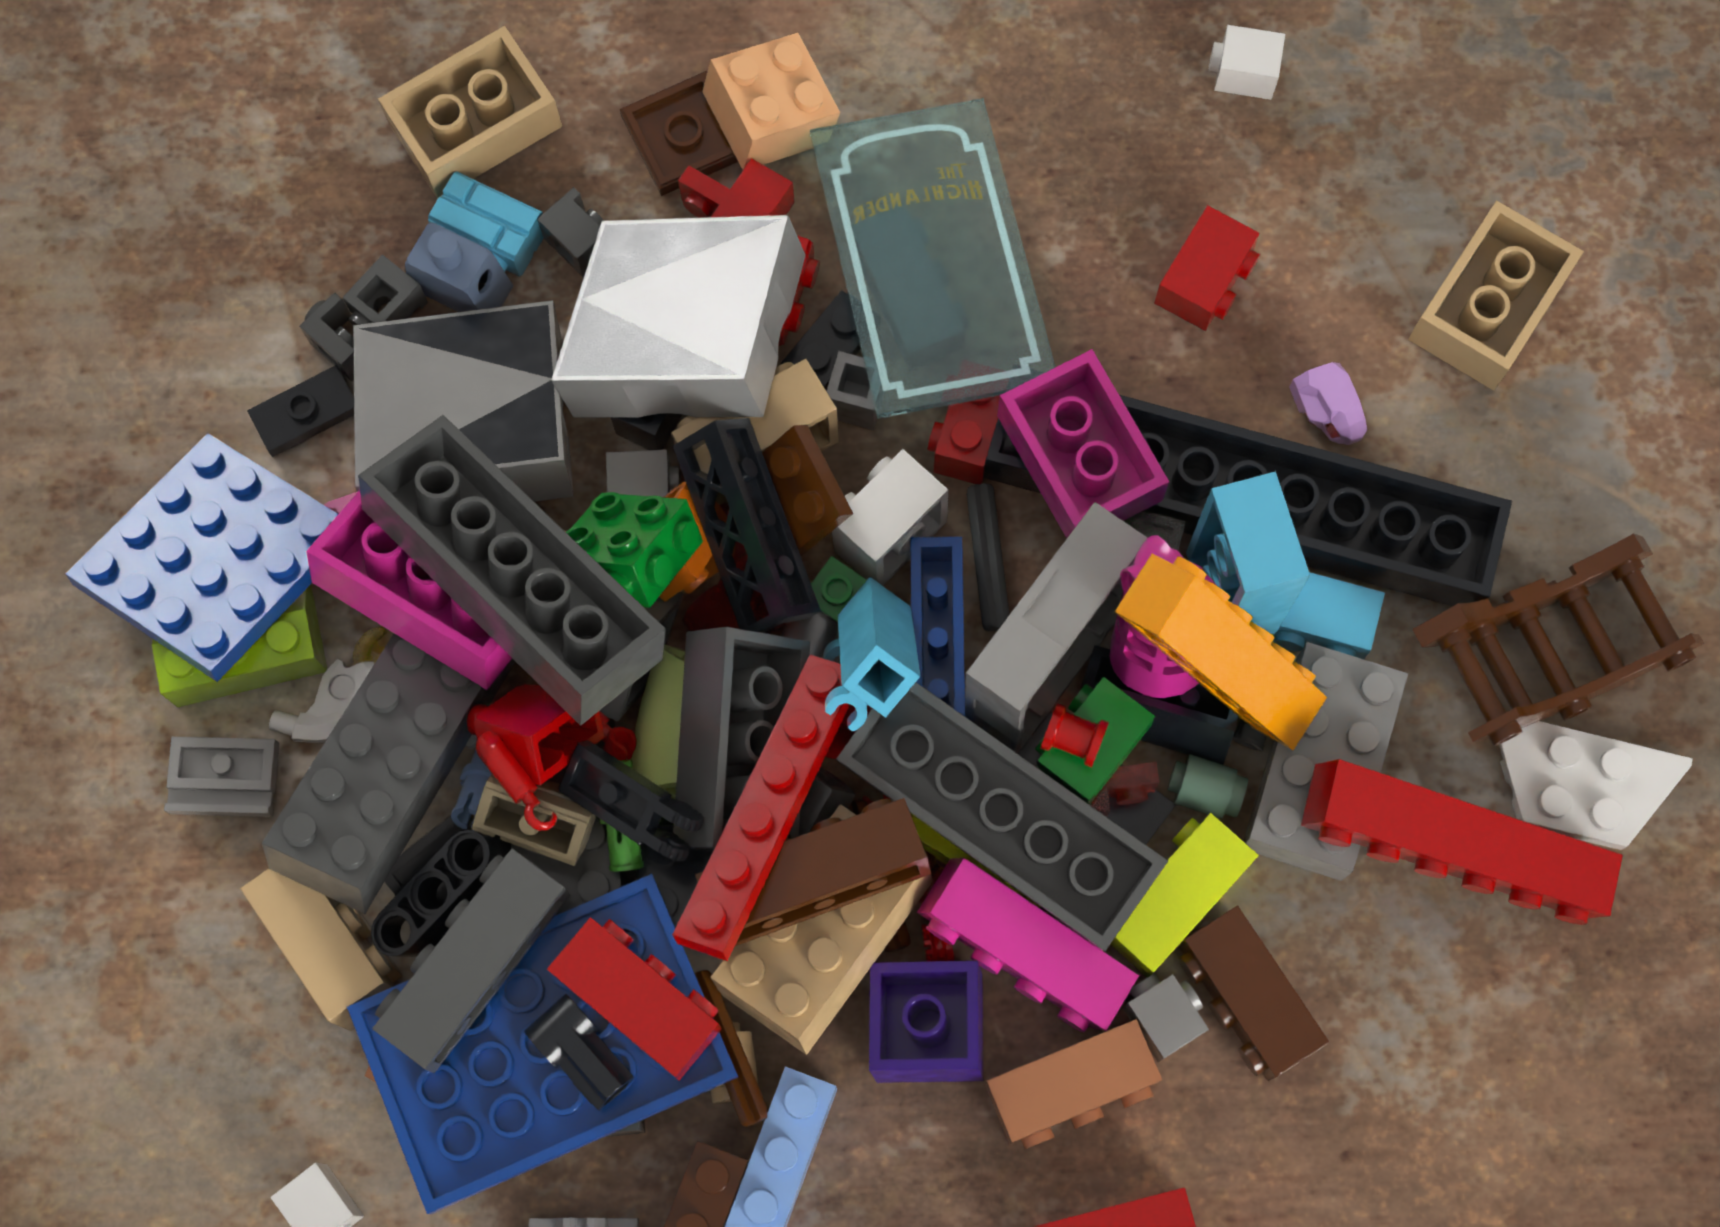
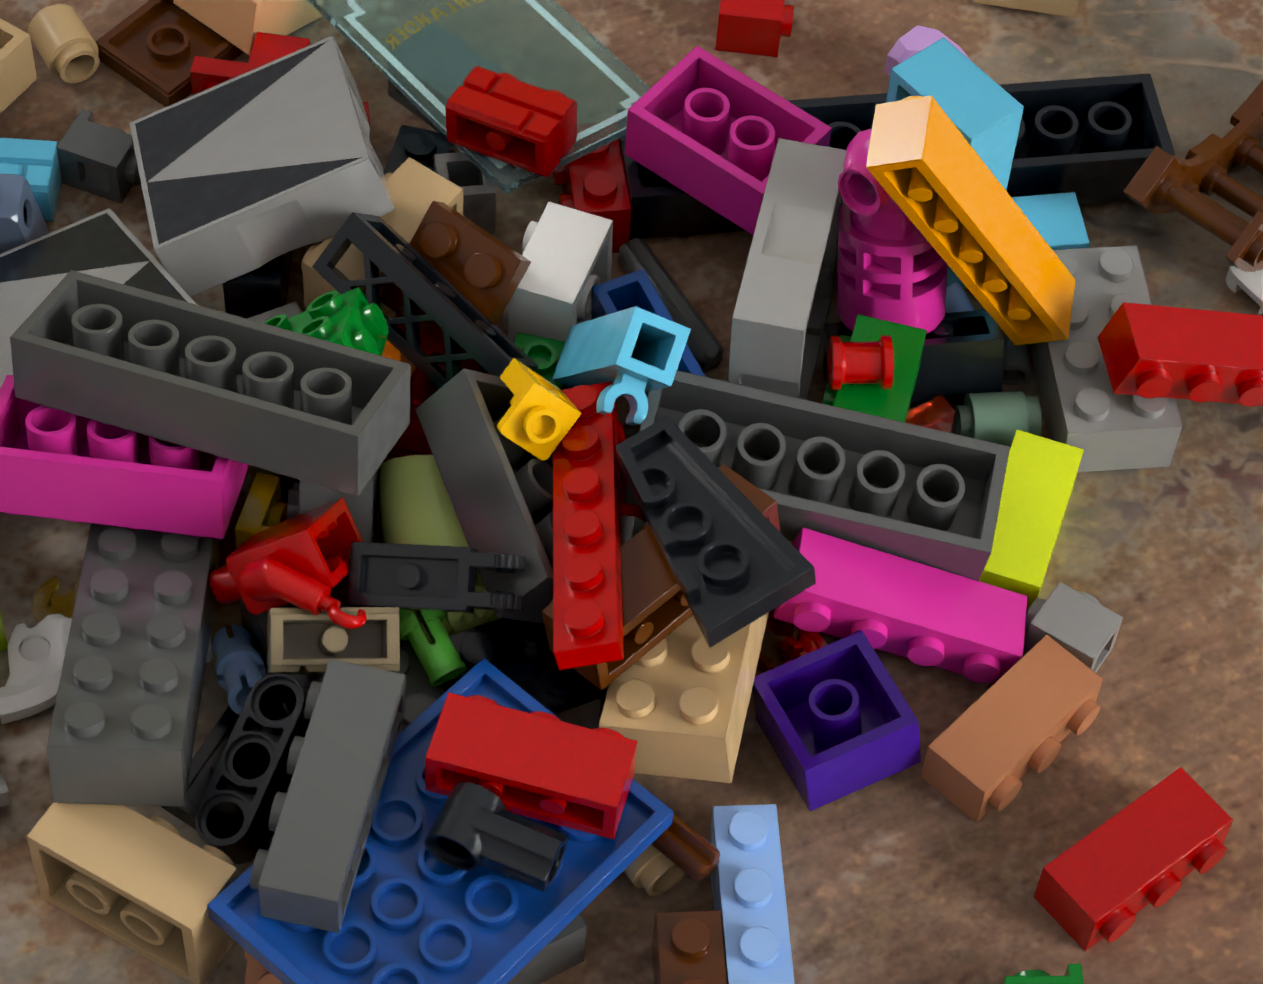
camera: 30 degrees left, 20 degrees down
reddish brown brick [1178,905,1330,1081] -> none
none -> tan brick [28,4,100,83]
none -> red brick [445,66,577,178]
none -> yellow bracket [497,358,582,461]
none -> black wing [615,416,816,648]

